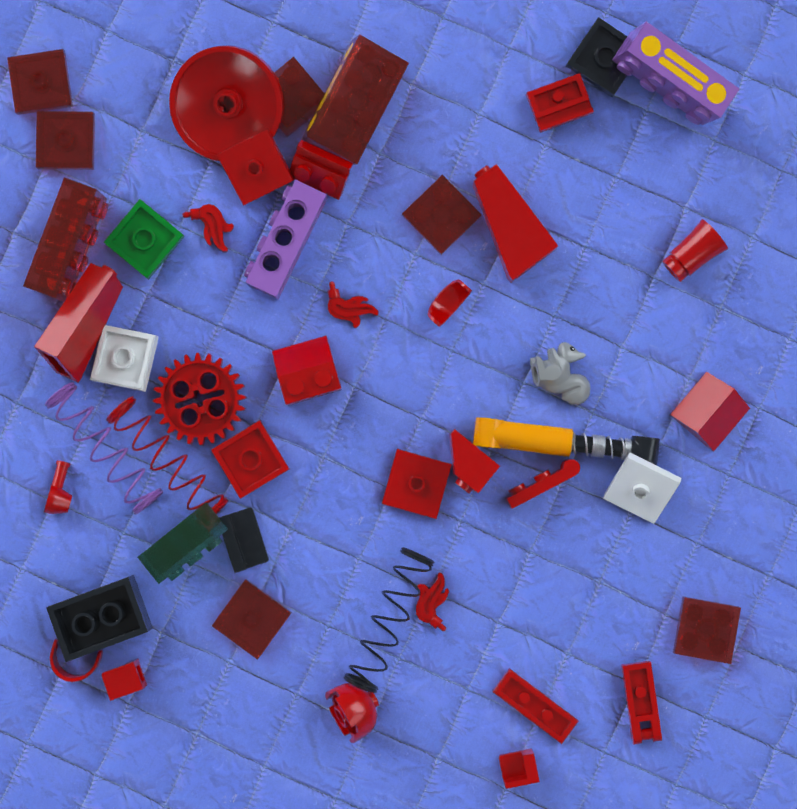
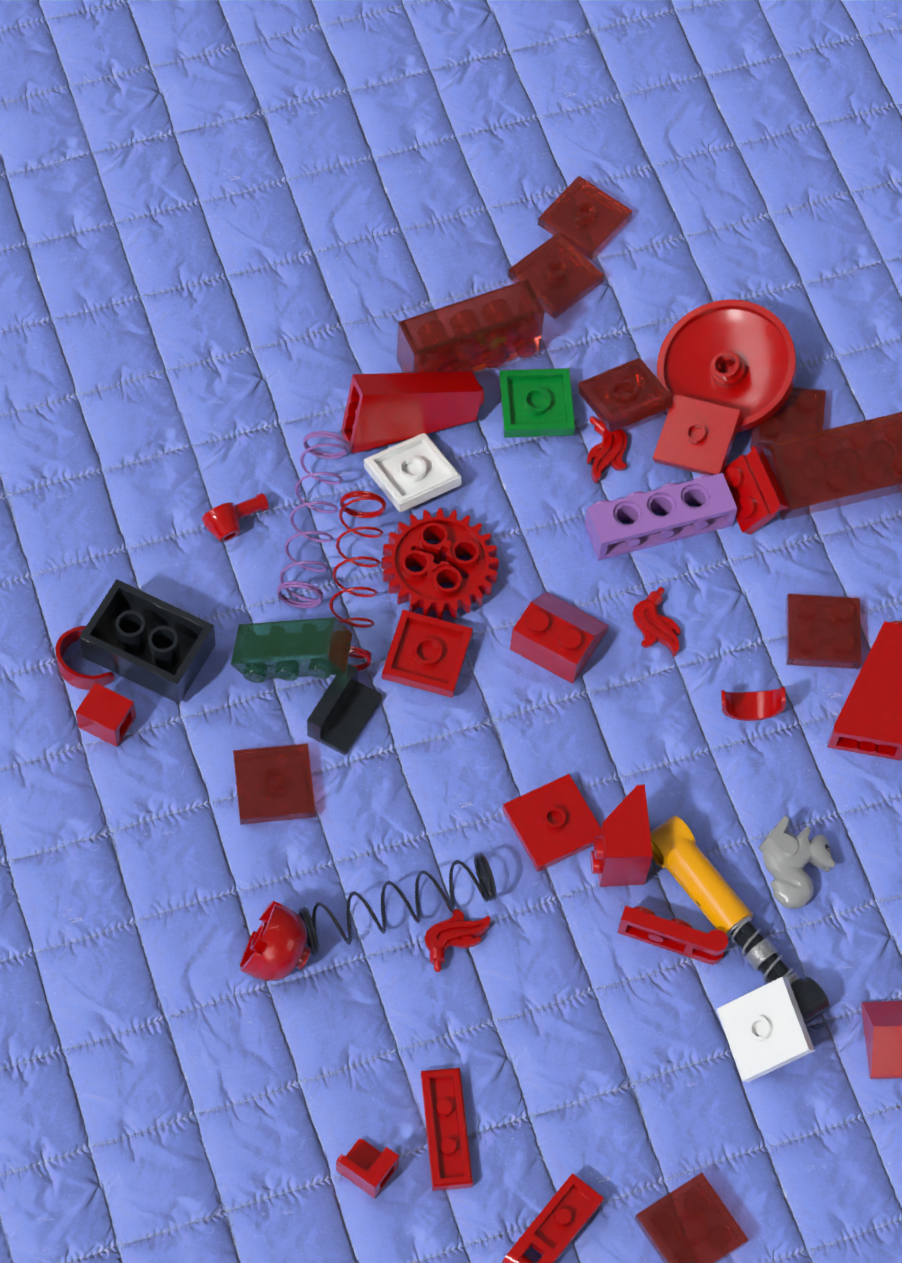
camera: 45 degrees right, 25 degrees down
none -> clear red plate [578,357,673,433]

